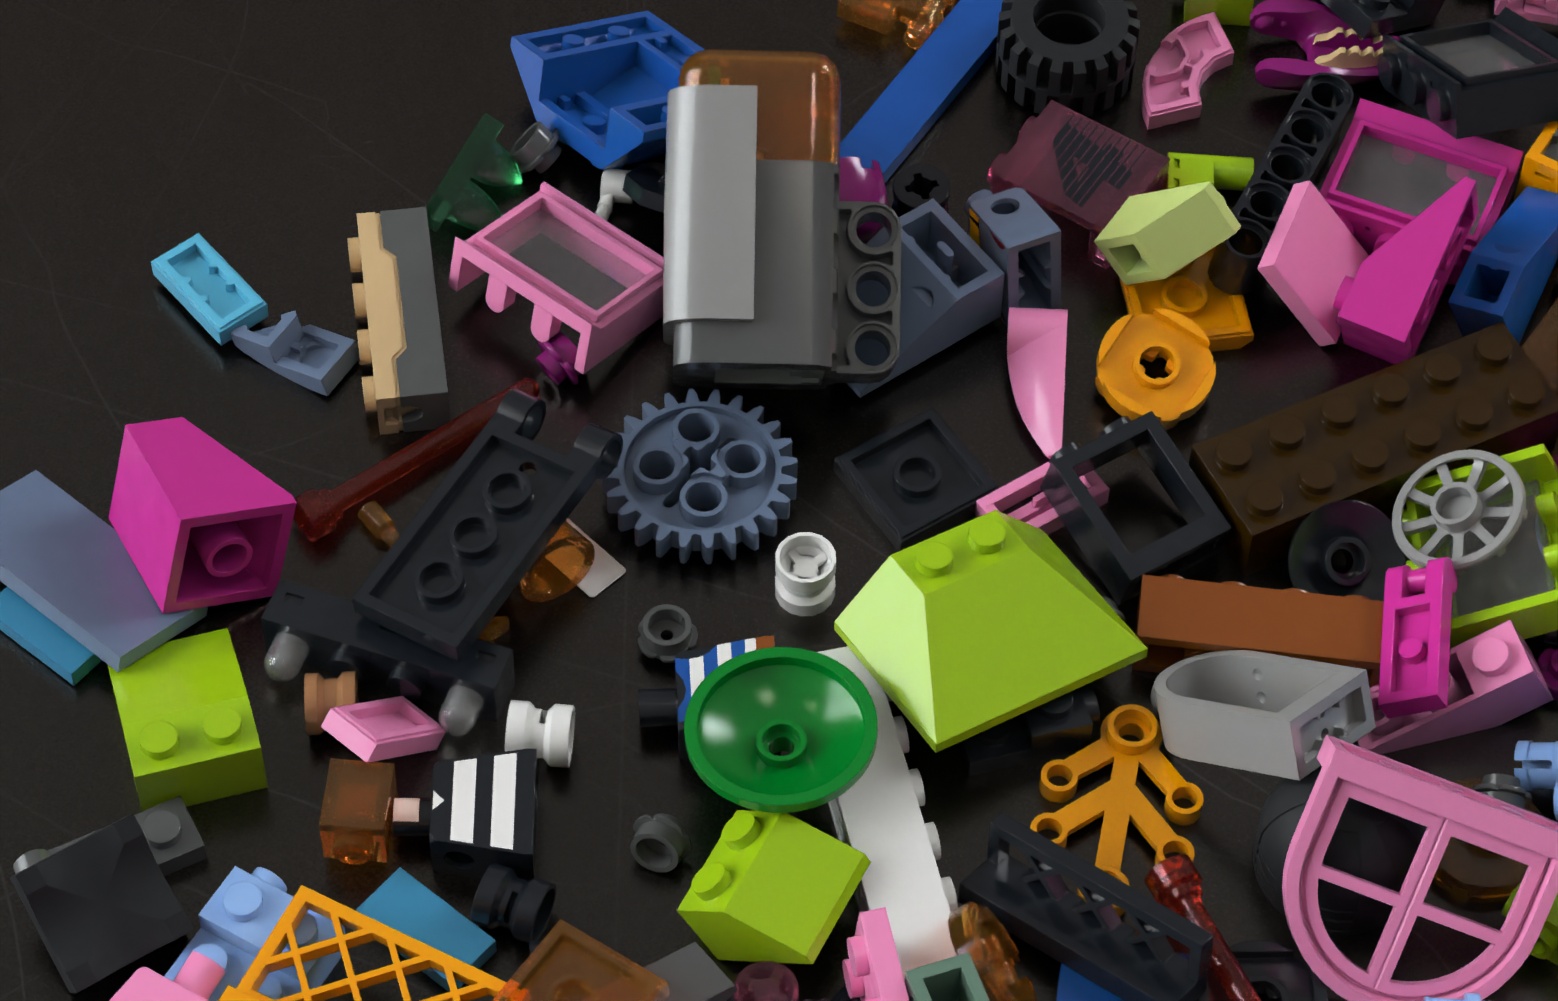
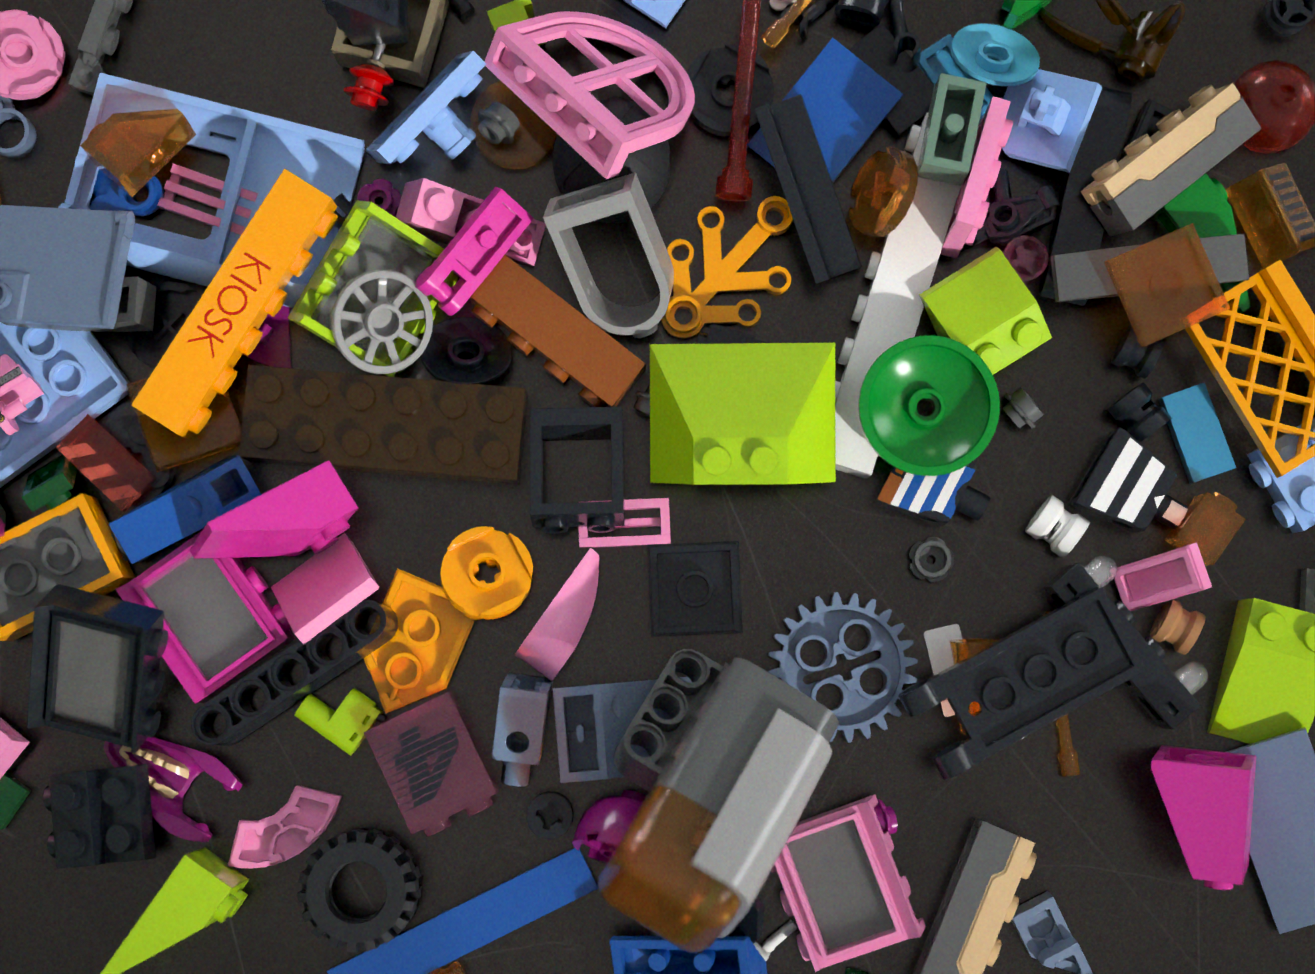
camera: 150 degrees left, 30 degrees up
clear red piece [293,378,540,542] -> none
white wheel [775,532,836,616] -> none
yellowish green slope [1094,181,1241,285] -> none

